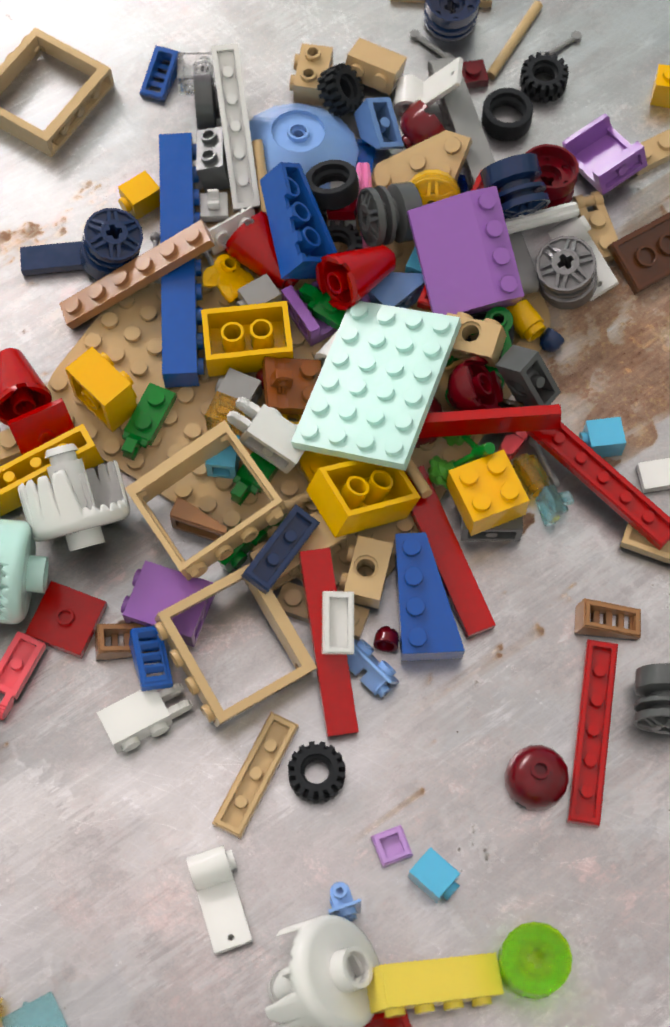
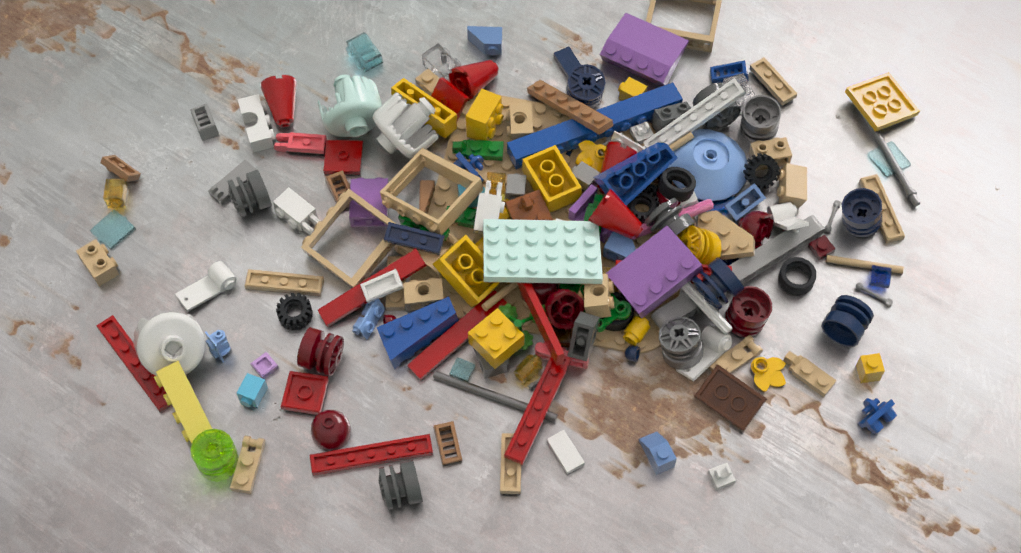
camera: 70 degrees right, 5 degrees down
blue slope [129,626,173,692] -> none
black tyre [519,51,569,103] -> none
clear light blue tile [535,485,574,526] -> none
medium lavender panel [562,113,648,195] -> none
medium azure brick [579,417,626,458] -> none
none -> light grey hinge [208,160,257,205]
none -> dark grey wheel [227,170,272,217]
none -> tan plate [230,435,265,494]
none -> red plate [280,371,329,415]
none -> dark red wheel [297,327,344,376]
none -> flat silver bar [433,371,558,422]
none -> clear light blue tile [449,357,475,382]
none -> blue hips [453,152,484,182]
none -> tan brick [506,102,533,141]
none -> medium lavender slope [600,13,689,86]
none -> flat silver wheel [740,95,781,143]
none -> tan plate [749,57,797,106]
none -> yellow plate [751,357,786,392]
none -> dark blue wheel [821,295,874,347]
none -> clear blue plate [869,265,892,288]

